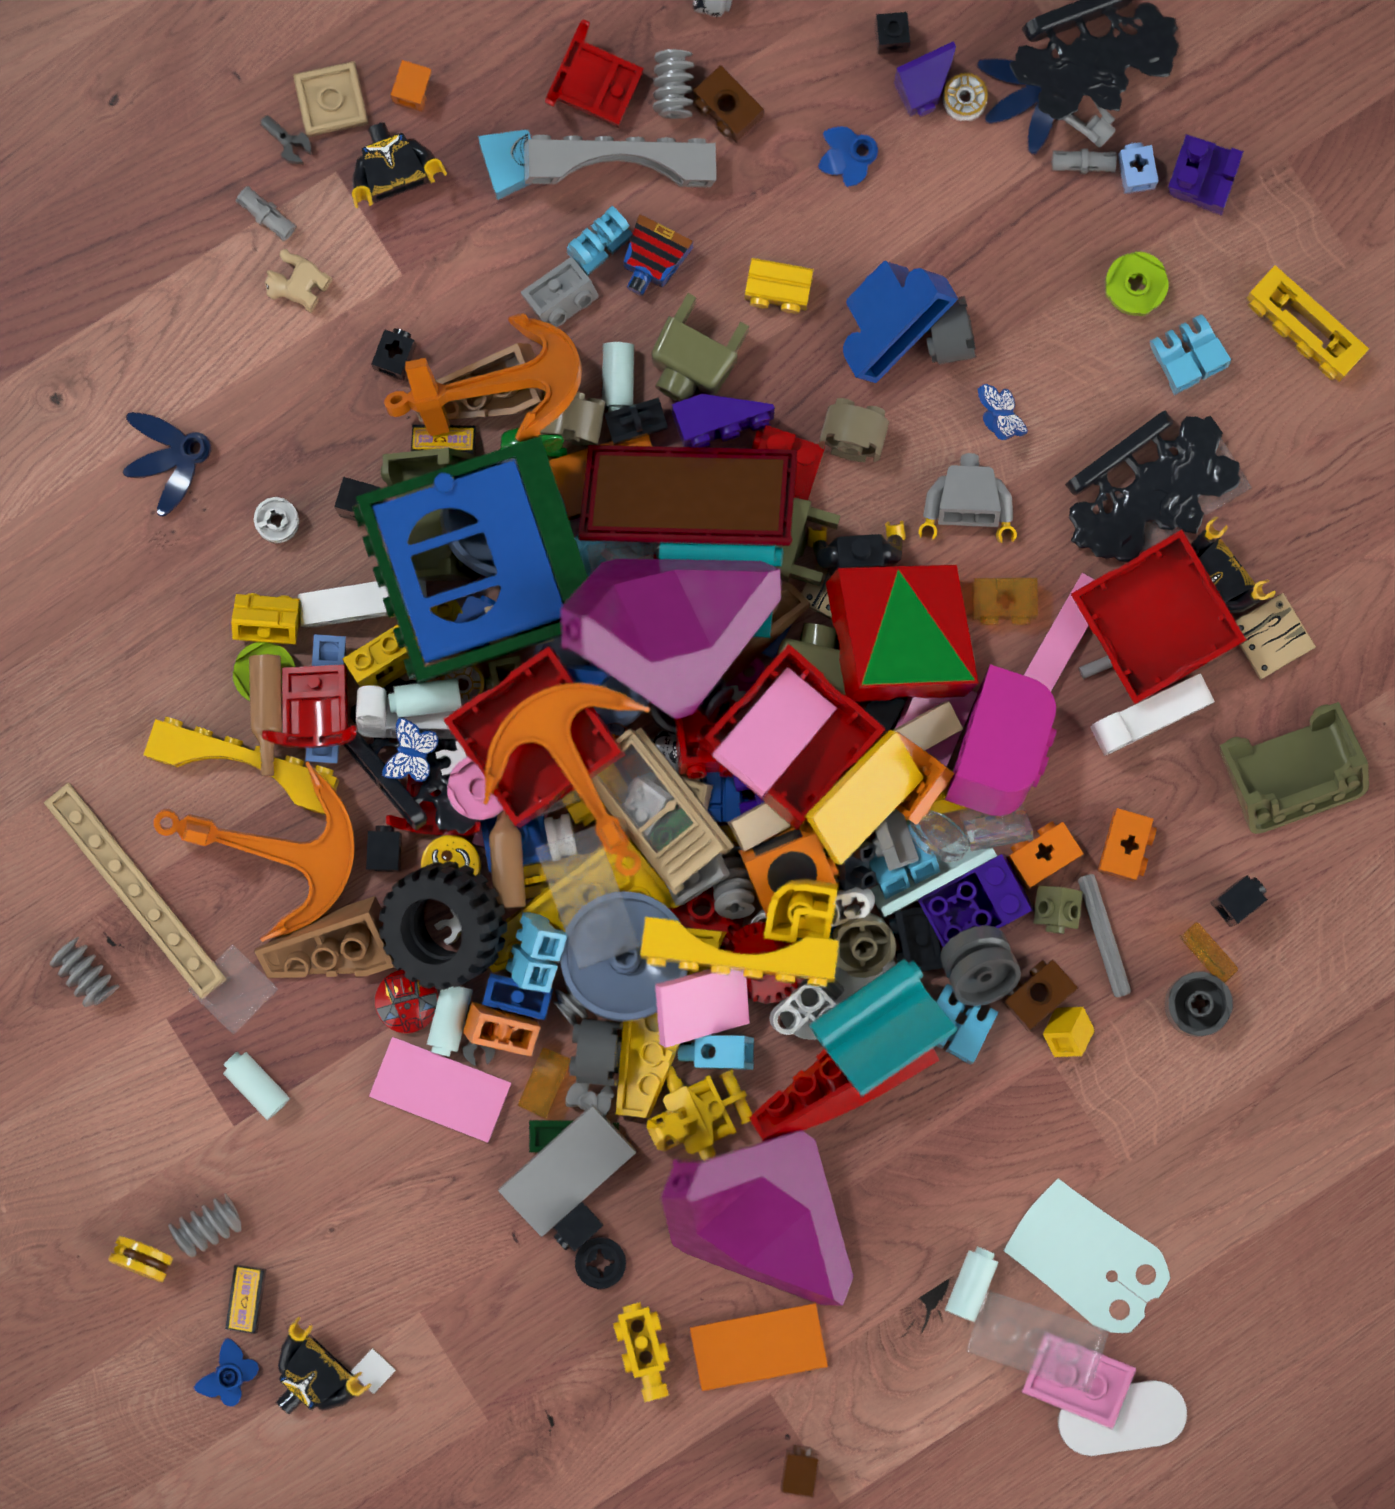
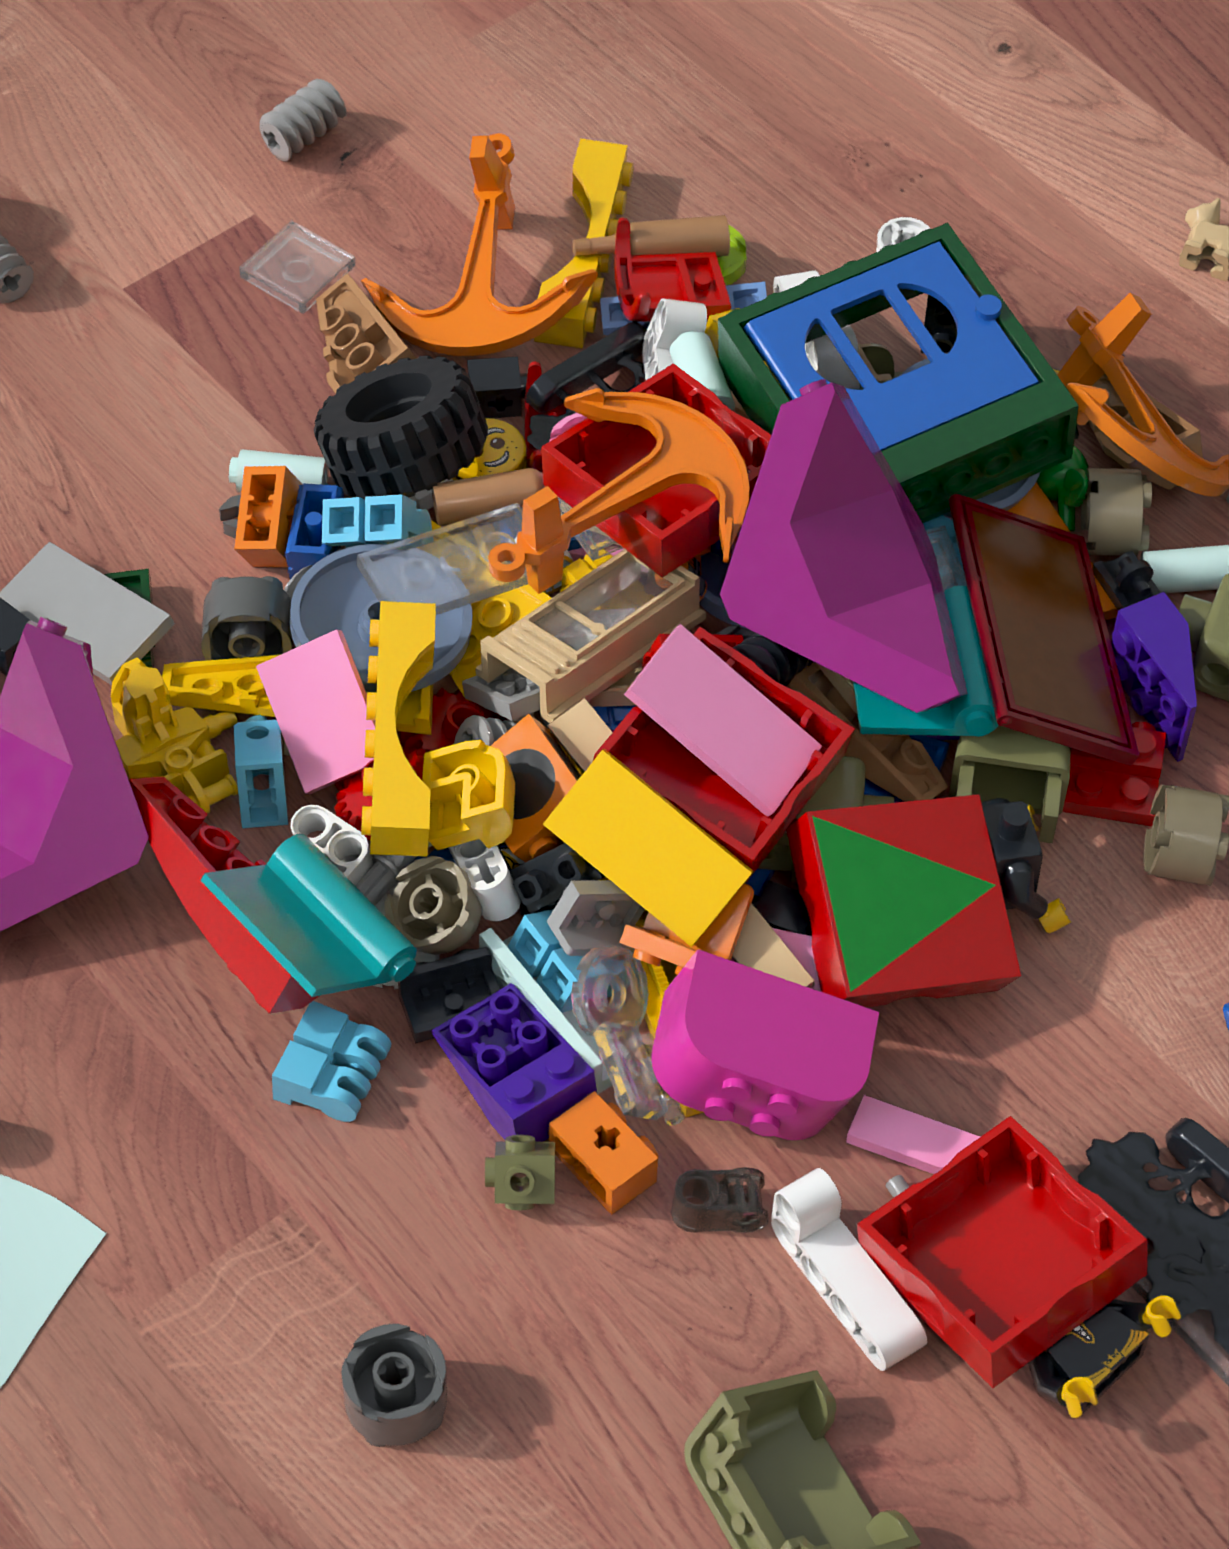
camera: 80 degrees right, 30 degrees down
tan tile [44,783,227,999] -> none
dark blue plant [123,412,211,517] -> none
light aqua brick [223,1052,290,1120] -> none
yellow brick [231,593,300,645] -> none
bright pink tile [369,1037,512,1143] -> none
black brick [371,328,416,381] -> none
dish [375,970,438,1033] -> none
animal [382,718,438,782] -> none
clear yellow slope [517,1047,570,1118] -> none
light grey piece [565,1080,614,1117] -> none
light grey torso [918,453,1017,543] -> none
dark grey wheel [940,925,1021,1006] -> none
clear yellow brick [972,578,1038,625] -> none
reddish brown brick [1003,960,1078,1031] -> none
yellow panel [1043,1007,1094,1057] -> none
light grey axle [1078,874,1131,997] -> none
orange brick [1097,808,1157,882] -> none
clear yellow slope [1180,922,1238,983] -> none
black brick [1210,875,1268,927] -> none
tan tile [1236,593,1316,680] -> none
none -> clear smoke piece [671,1167,769,1233]

